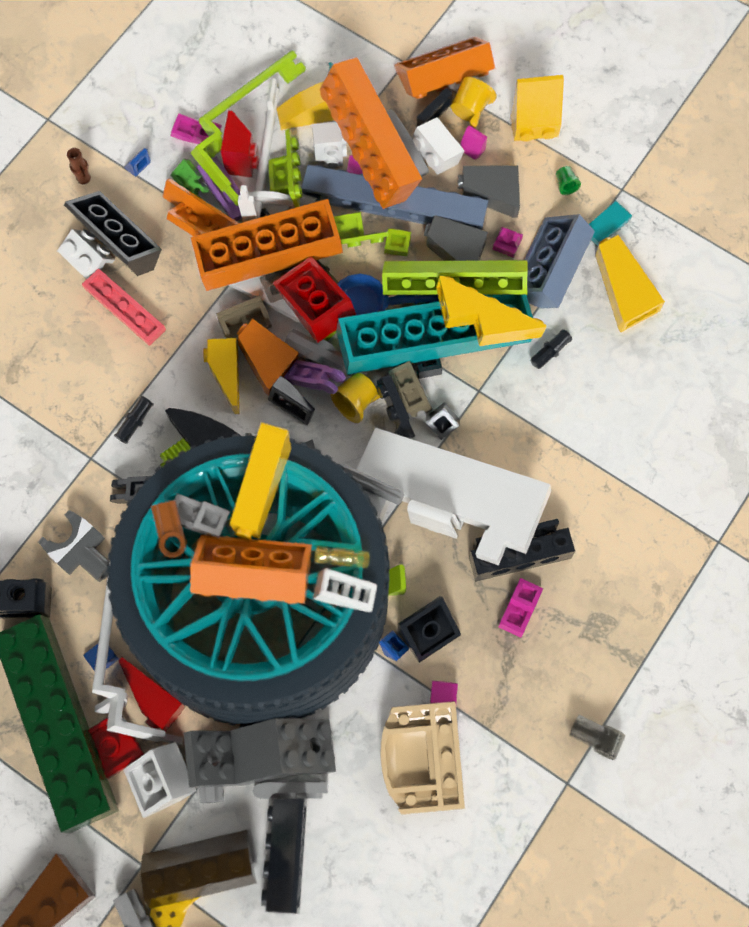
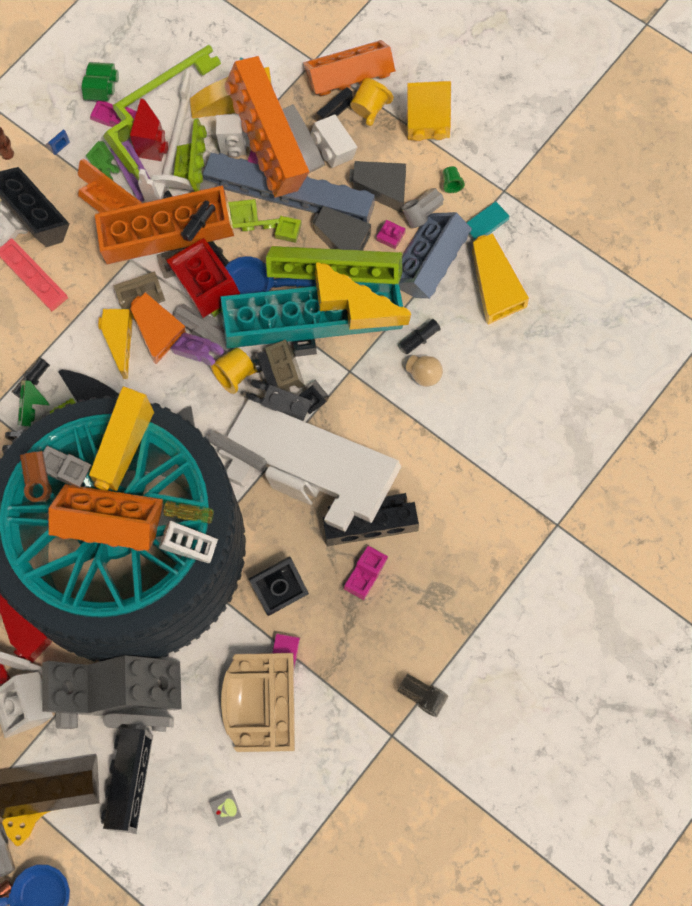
camera: 10 degrees right, 0 degrees up
black slope [268,376,315,425] -> none
blue slope [379,630,409,661] -> none
lime slope [388,564,406,596] -> none
dark pink slope [460,126,487,160] -> none
none -> green slope [17,380,50,427]
none -> green brick [81,62,119,101]
none -> black axle [181,200,216,242]
none -> tile [210,793,242,827]
none -> black hinge [245,379,312,421]
none -> light grey piece [402,188,444,228]
none -> tan piece [406,355,443,387]

